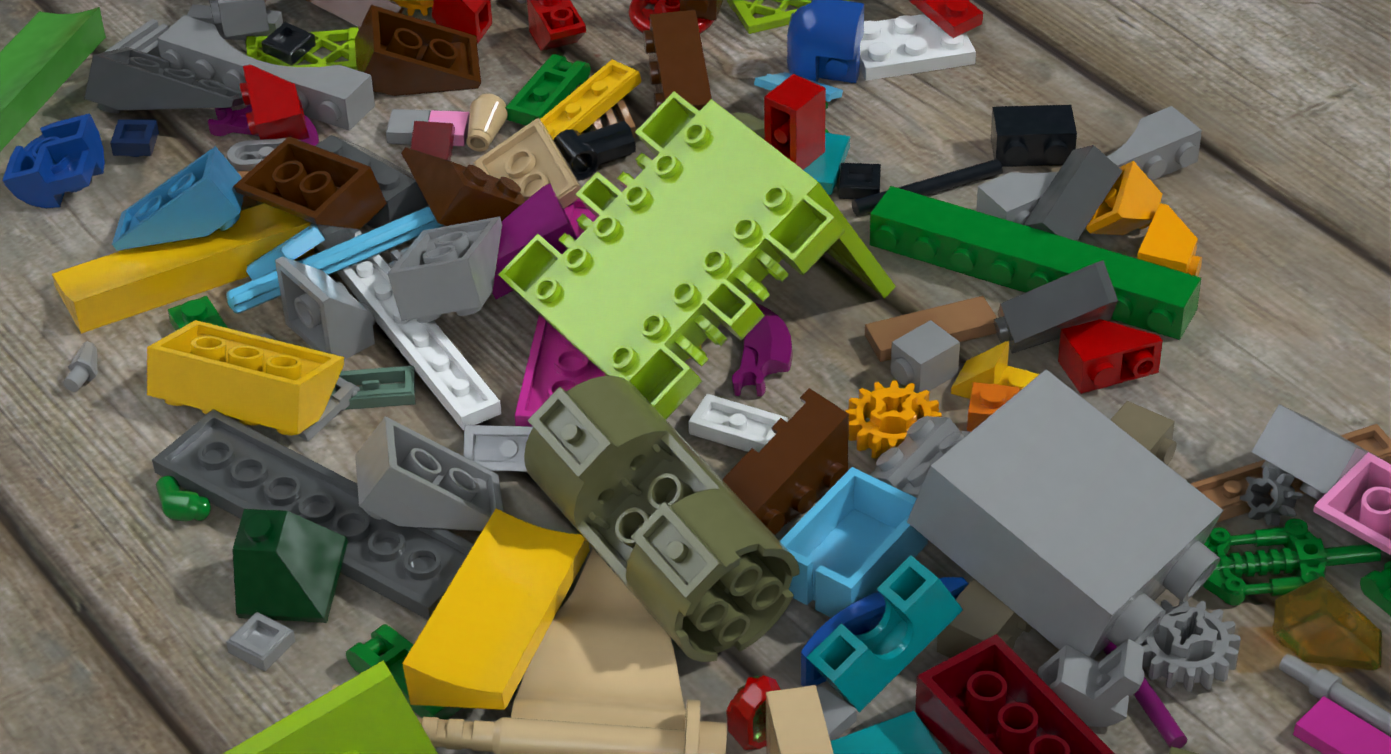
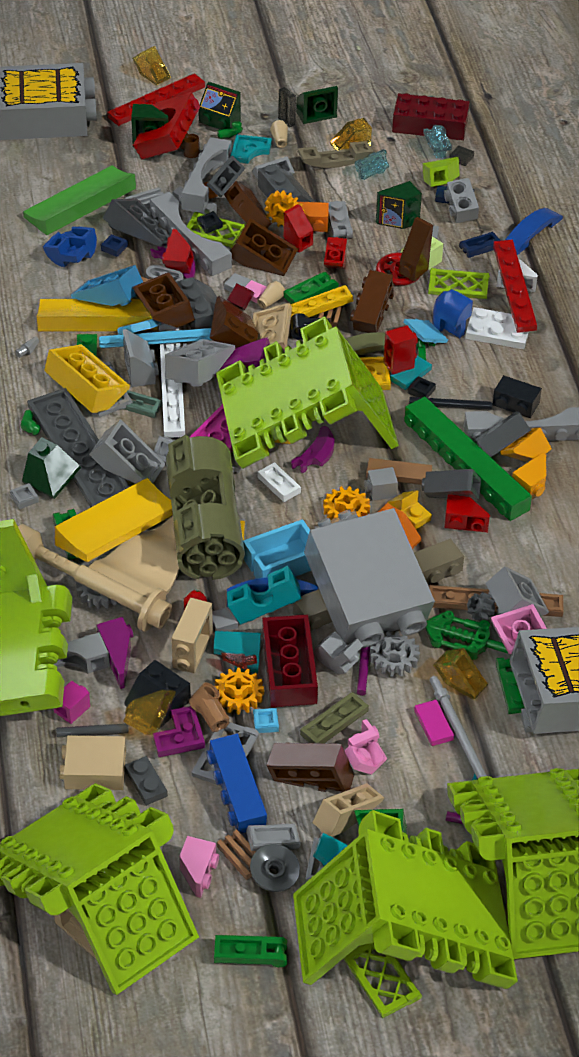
camera: 25 degrees right, 5 degrees up
reddish brown wedge [722,388,849,536] -> none

